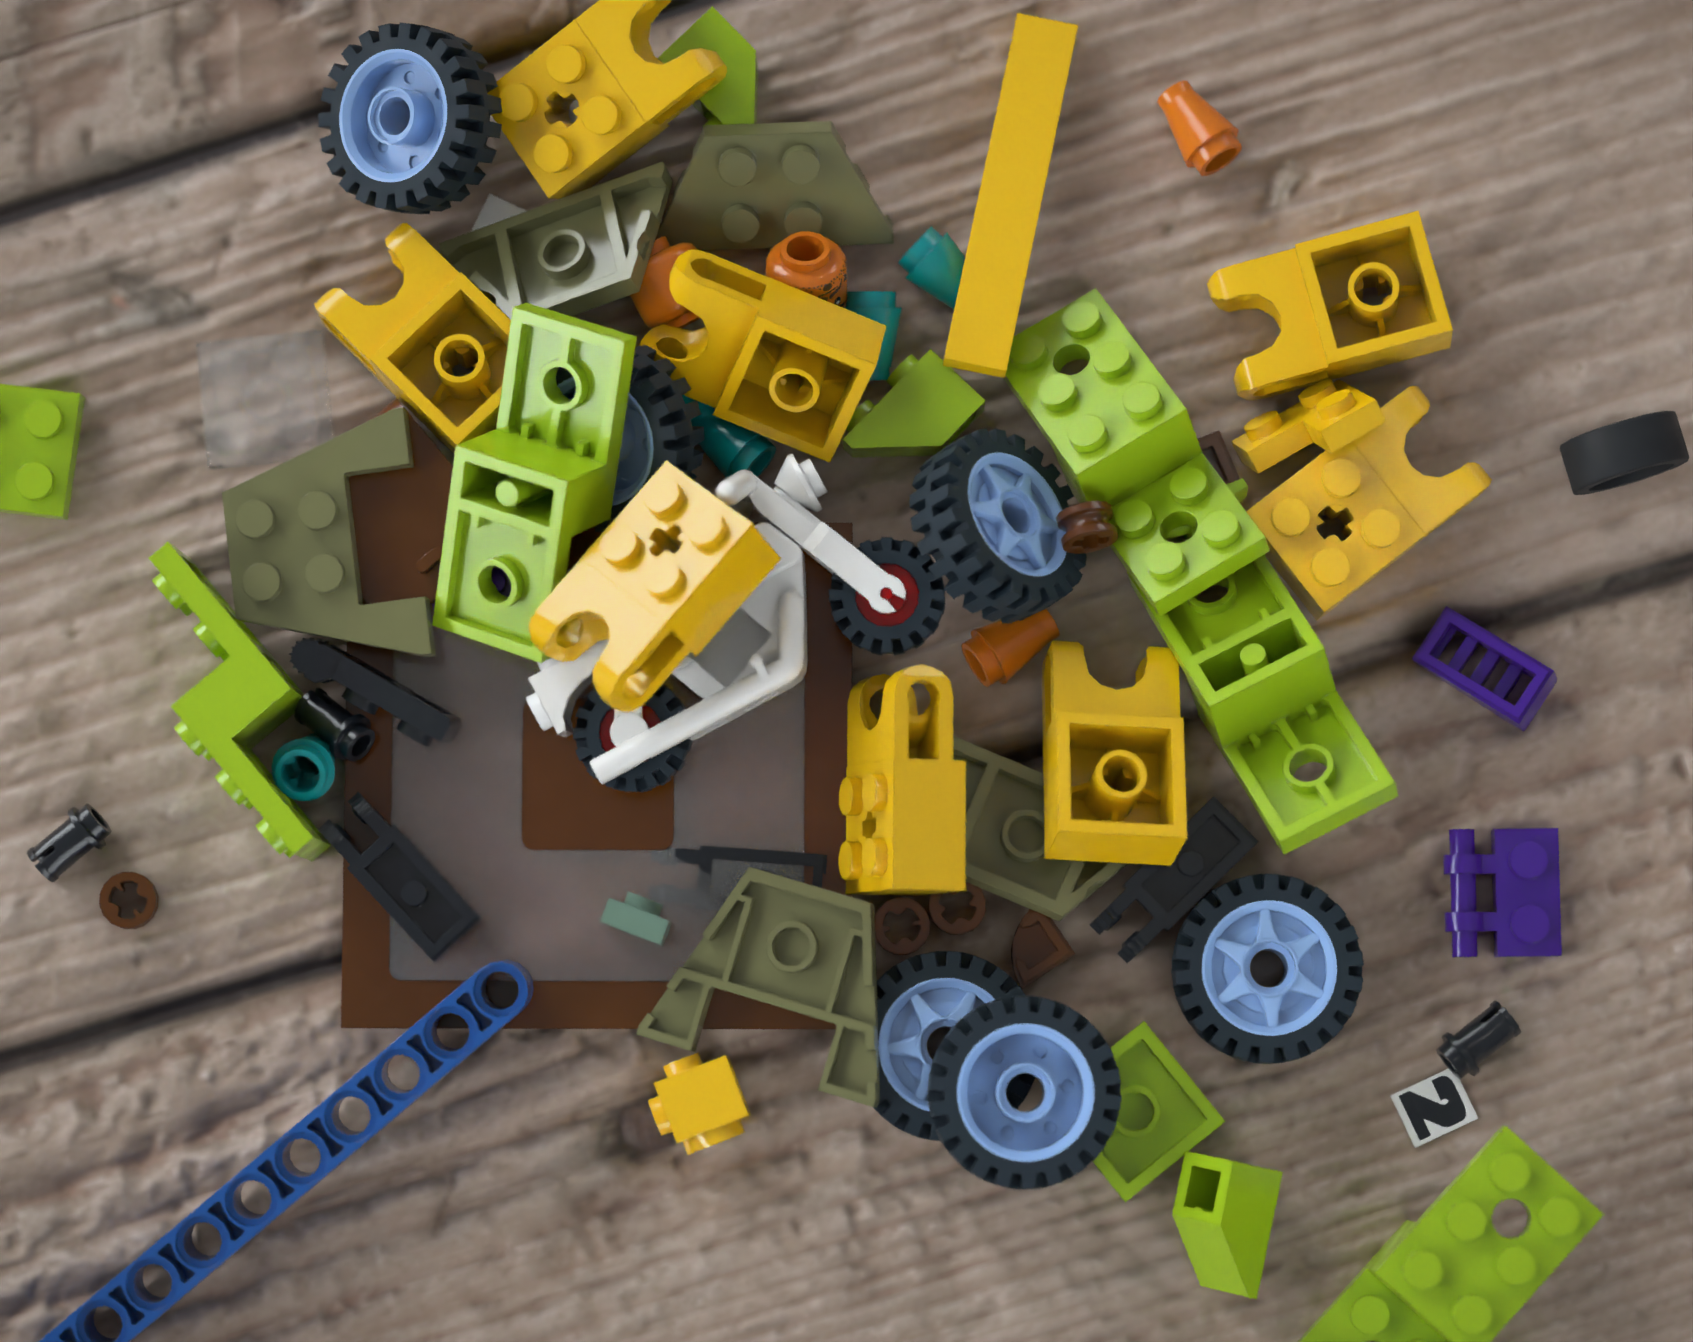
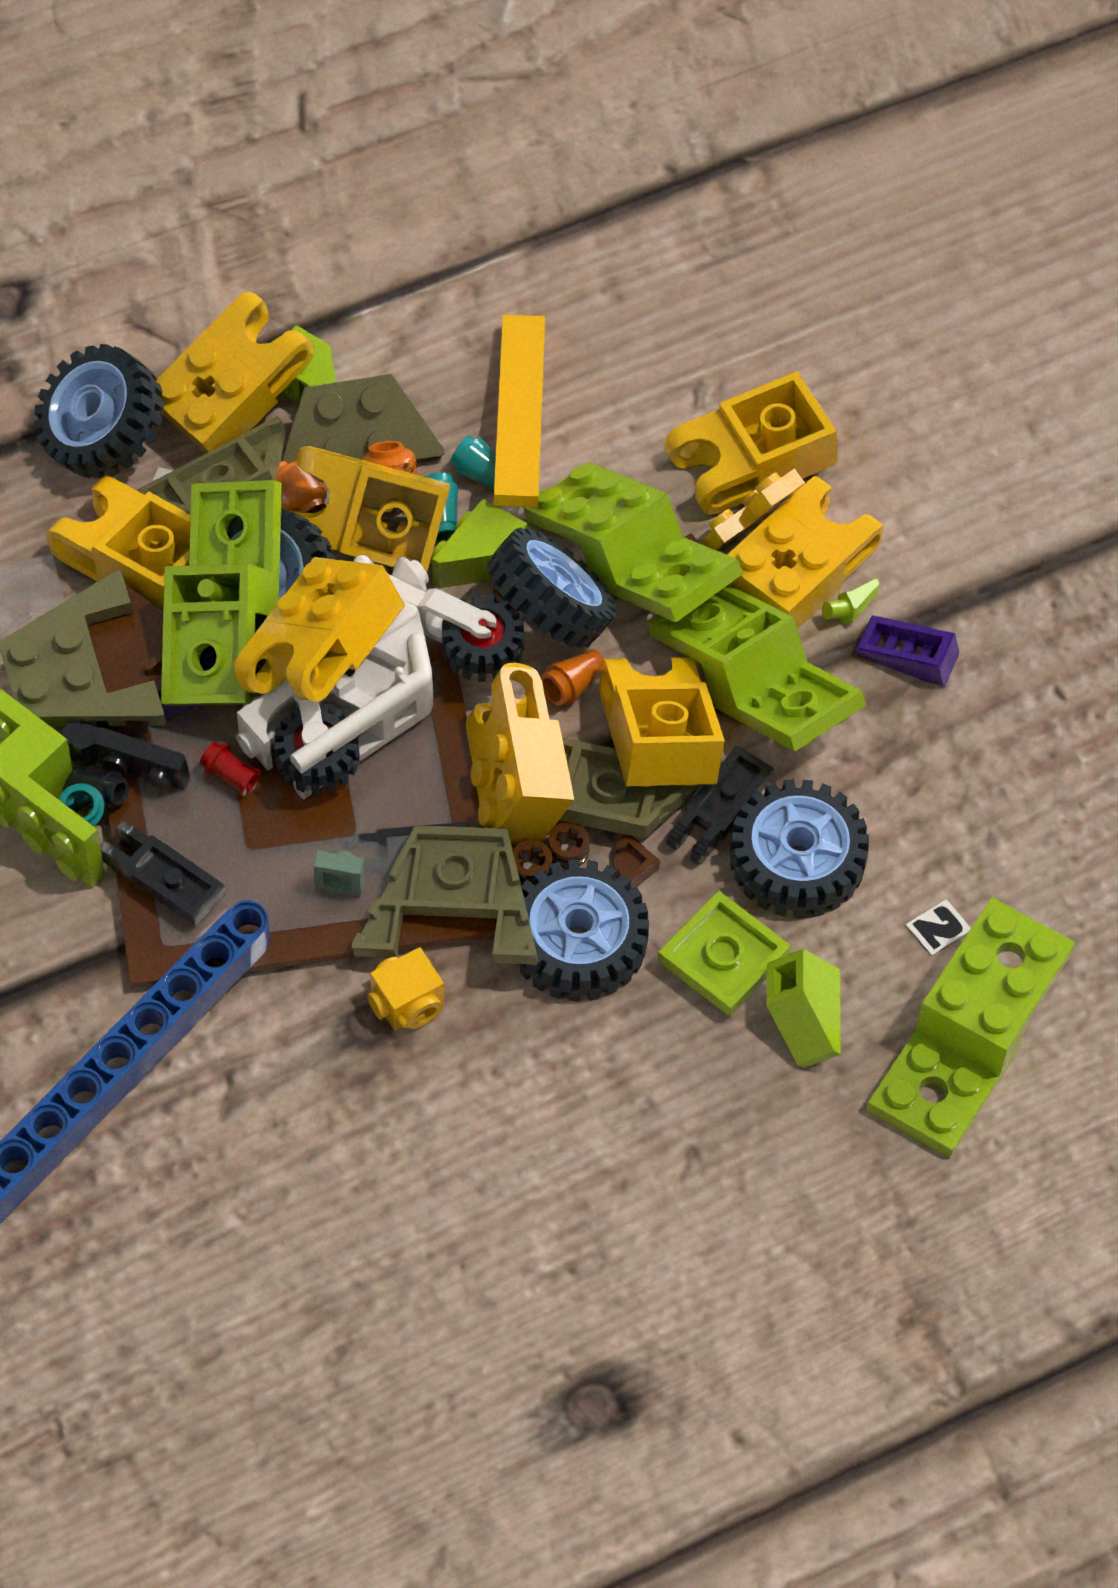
camera: 20 degrees left, 25 degrees down
wheel [928,996,1121,1189] -> none
reddish brown bush [1056,501,1119,554] -> none
orange cone [1157,80,1242,176] -> none
black pin [1436,1001,1521,1079] -> none
dark purple plate [1443,828,1562,958] -> none
black tyre [1560,411,1689,495] -> none
none -> red pin [200,741,261,796]
none -> lime bar [822,578,879,624]

